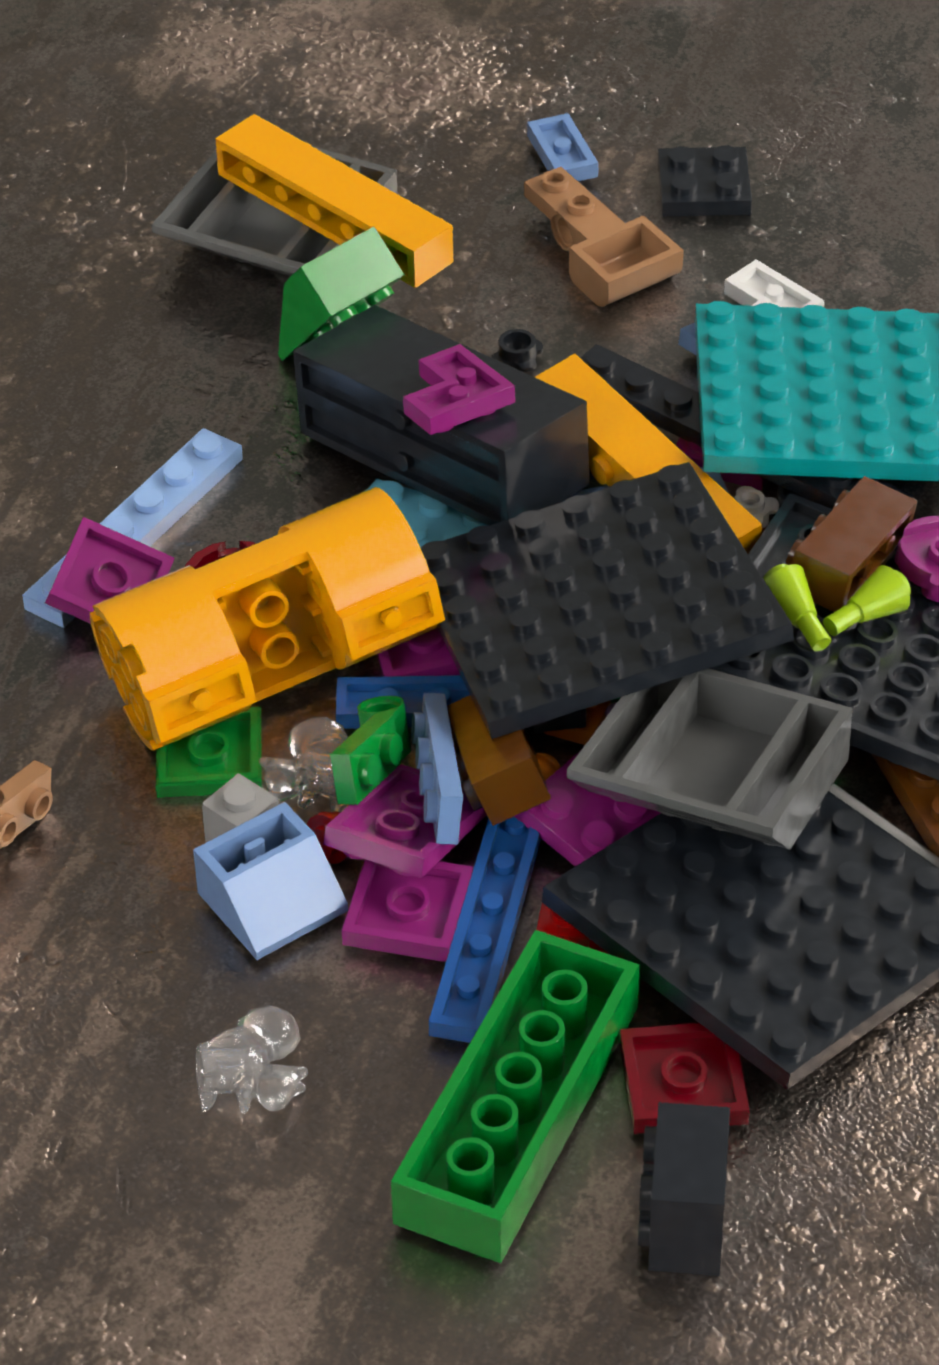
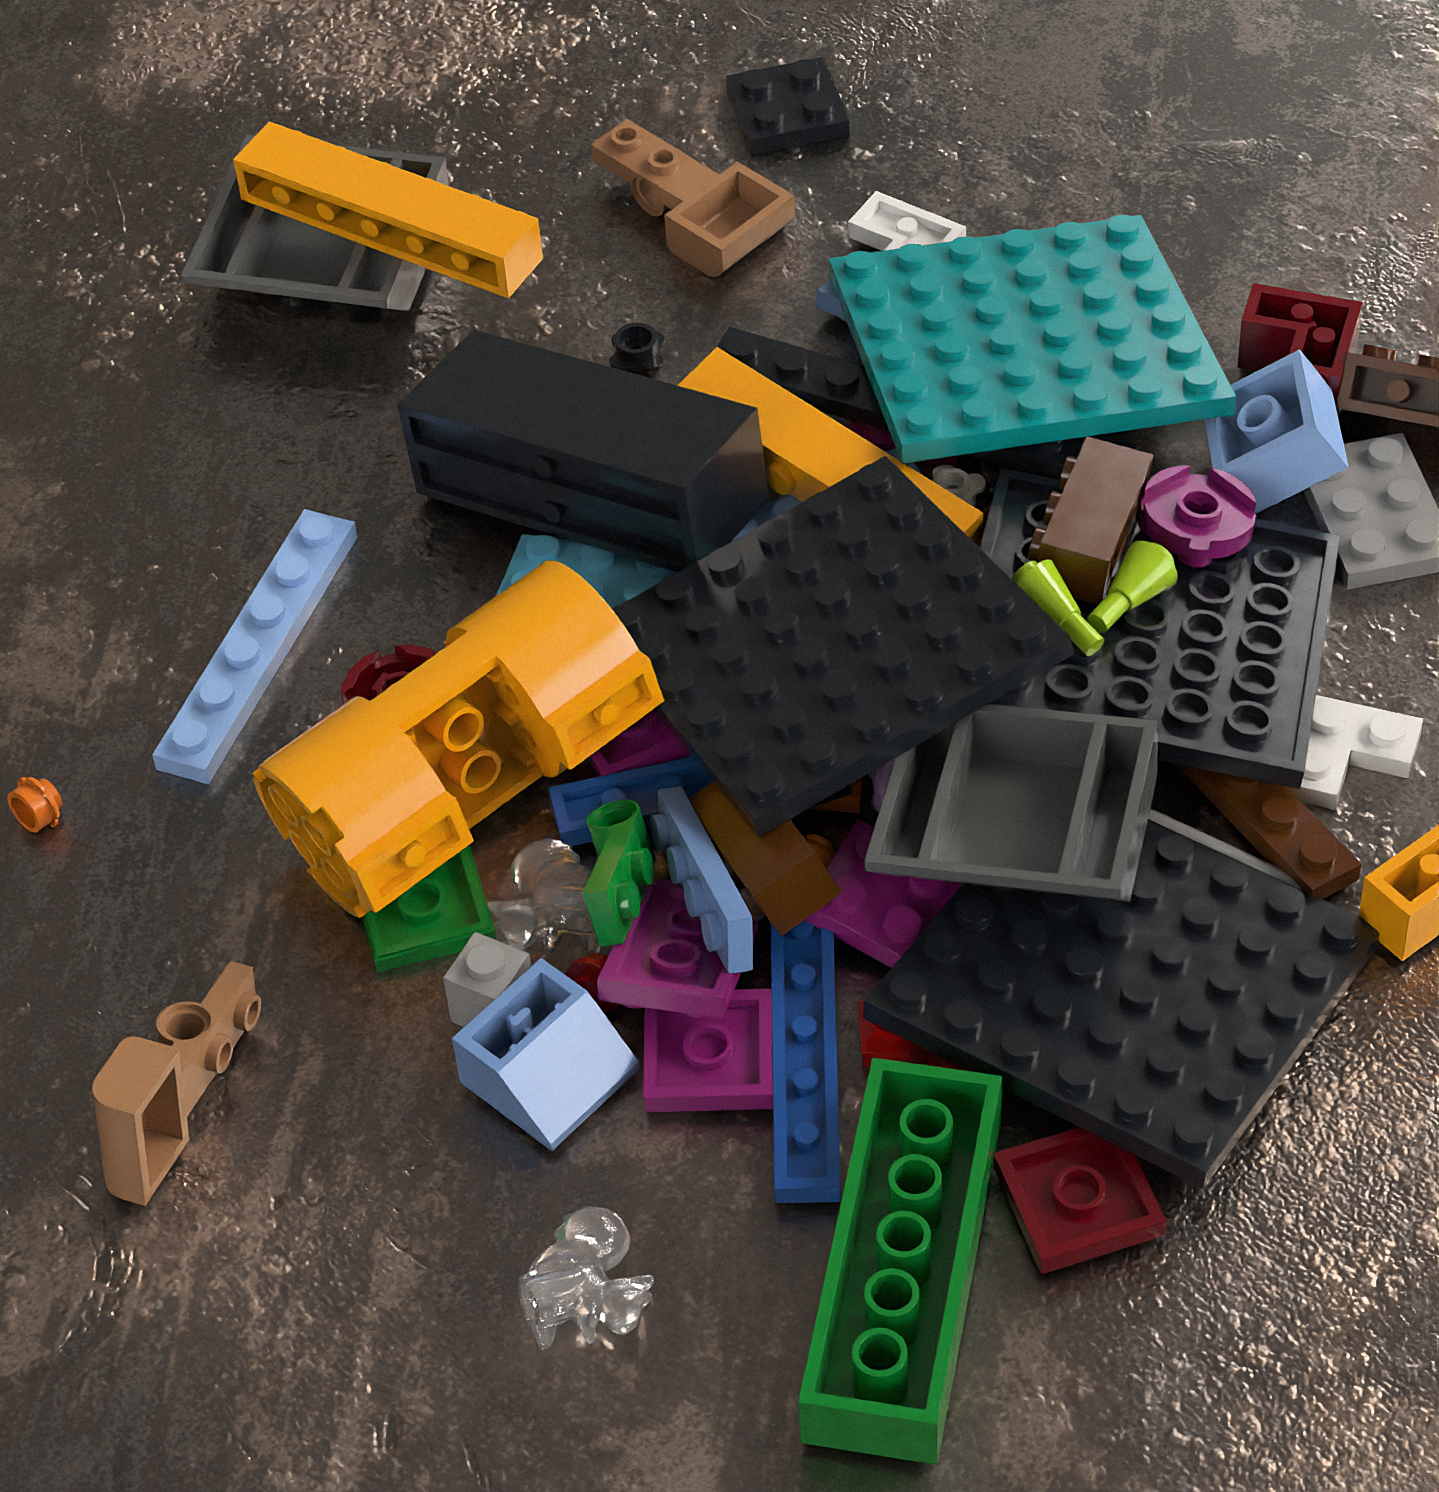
camera: 10 degrees left, 5 degrees up
magenta plate [45,517,175,624] -> none
slope [278,227,404,361] -> none
magenta plate [403,344,515,435] -> none
medium blue plate [527,113,598,182] -> none
black brick [638,1102,730,1276] -> none

